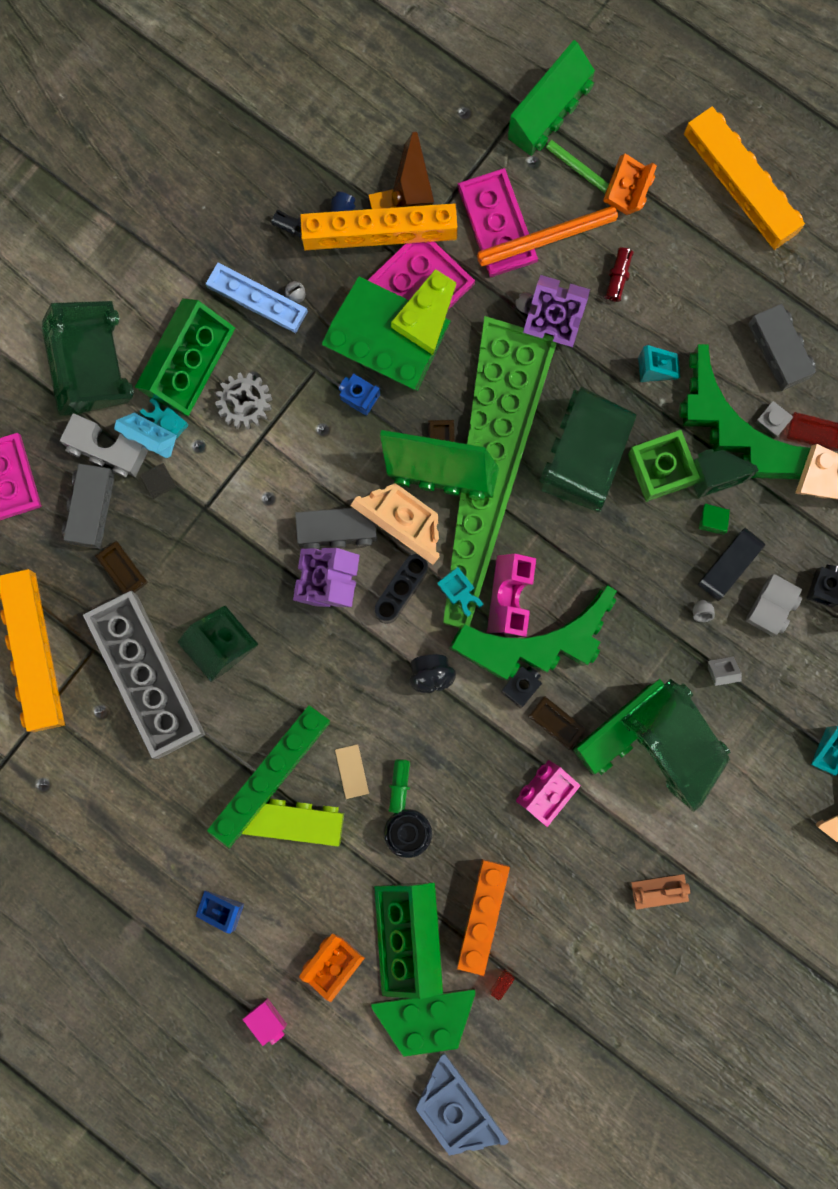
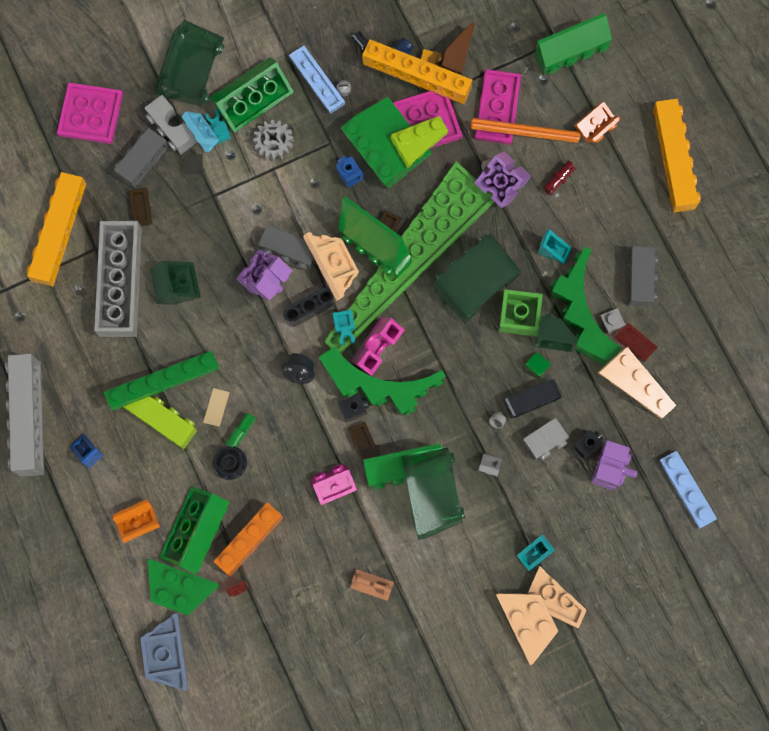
camera: 30 degrees right, 5 degrees down
dark pink brick [243,998,287,1046] -> none
bright green bar [546,140,609,193] -> none
none -> light grey brick [5,354,44,477]

